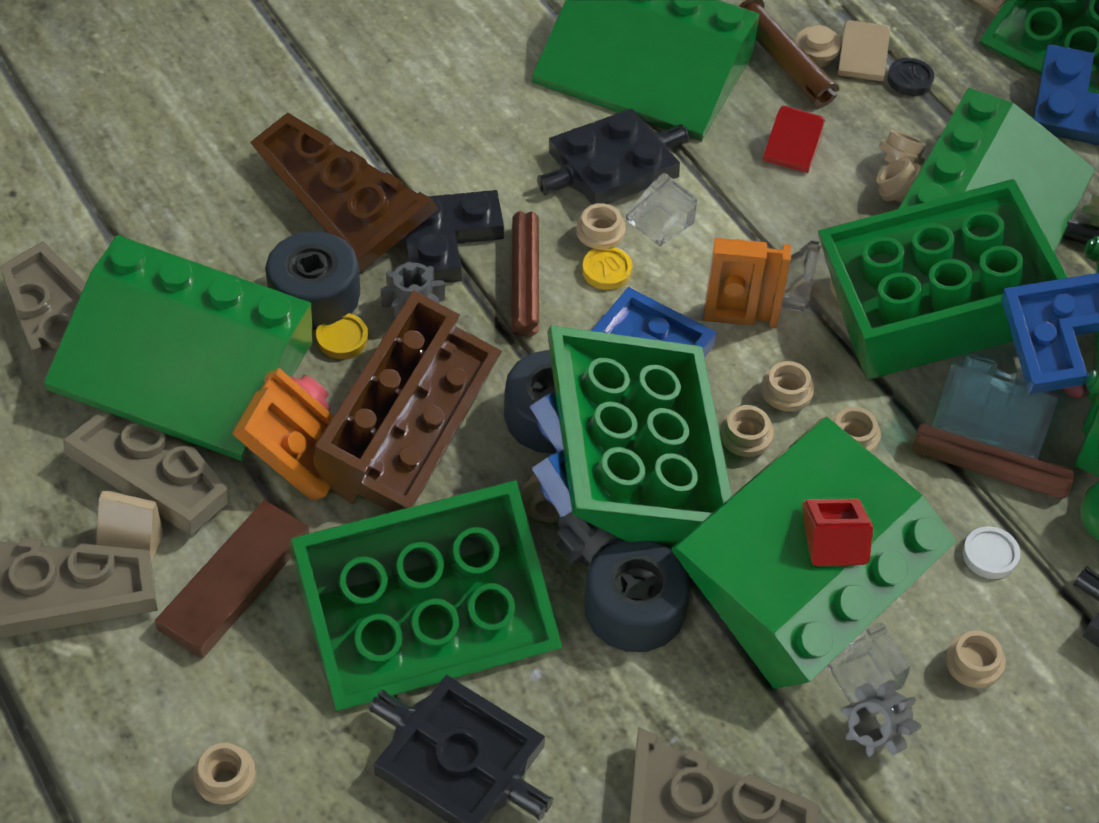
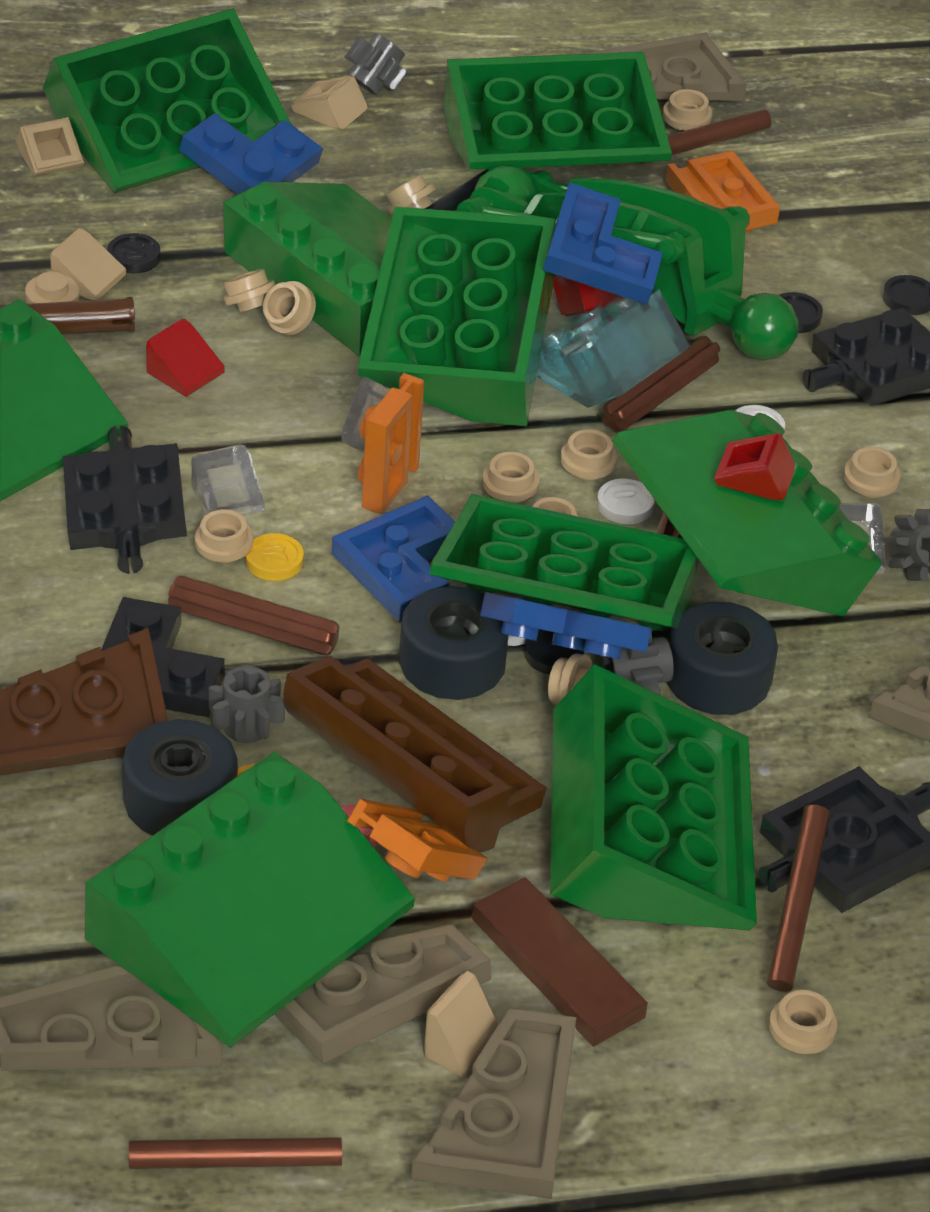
camera: 70 degrees left, 10 degrees down
none -> copper bar [767,805,830,991]

